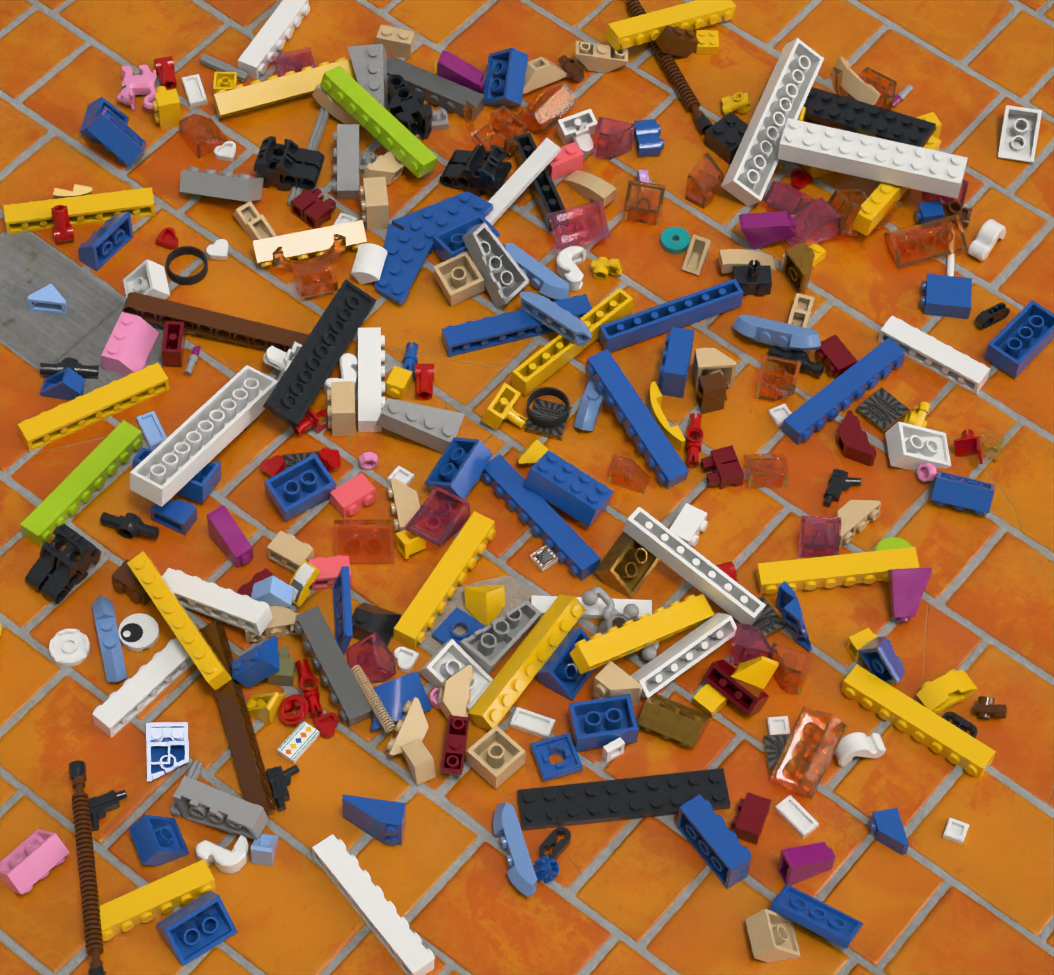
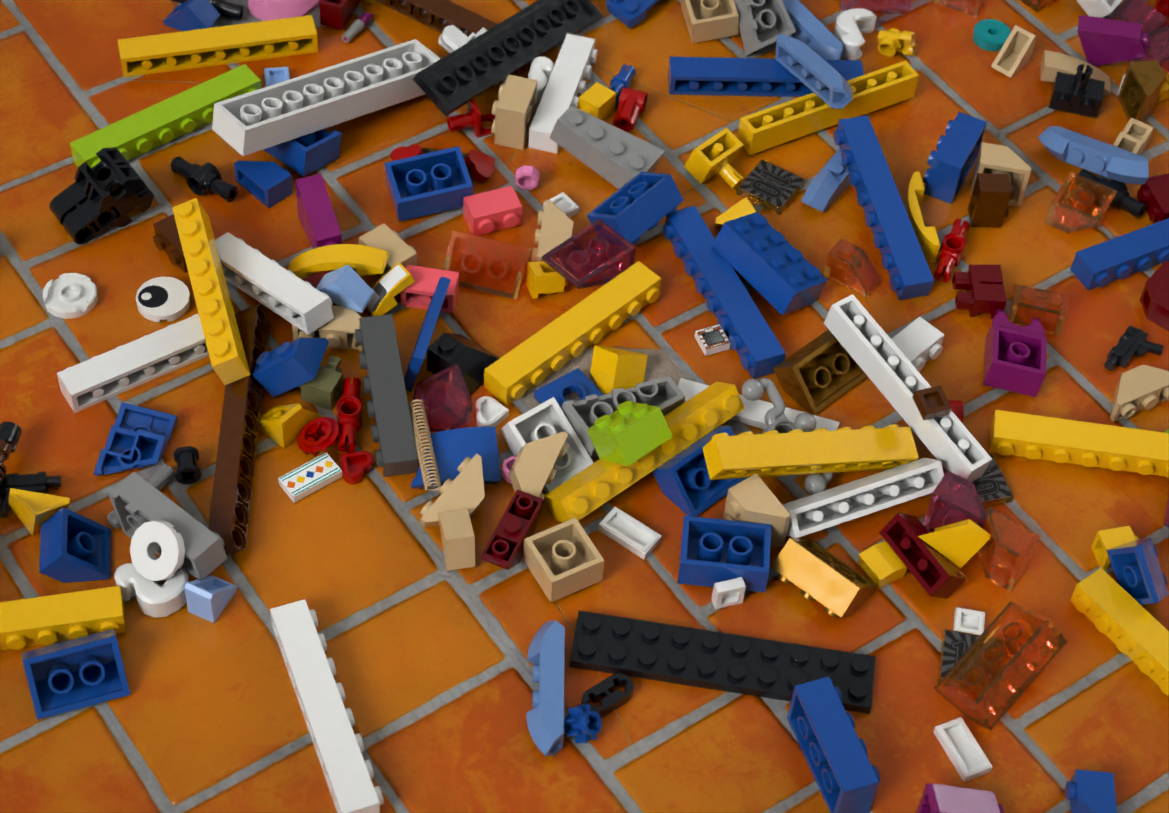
camera: 15 degrees right, 5 degrees down
medium blue brick [92,595,127,682] -> none
black piece [266,765,300,811] -> none
blue slope [342,794,406,846] -> none
black tyre [527,387,570,428] -> none
blue piece [530,733,583,782] -> none
blue brick [598,279,744,352] -> none
dark red brick [731,792,771,845] -> none
white tile [768,403,792,428] -> none
blue slope [775,581,812,652] -> none
clear pink slope [797,515,841,558] -> none
white animal [833,732,886,767] -> none
none -> yellow slope [8,488,70,536]
none -> white tile [130,520,185,581]
none -> black bush [174,446,202,484]
none -> yellow slope [287,244,389,279]
none -> lime brick [587,401,673,466]
none -> reddish brown plate [912,385,952,420]
none -> magenta brick [983,309,1047,397]

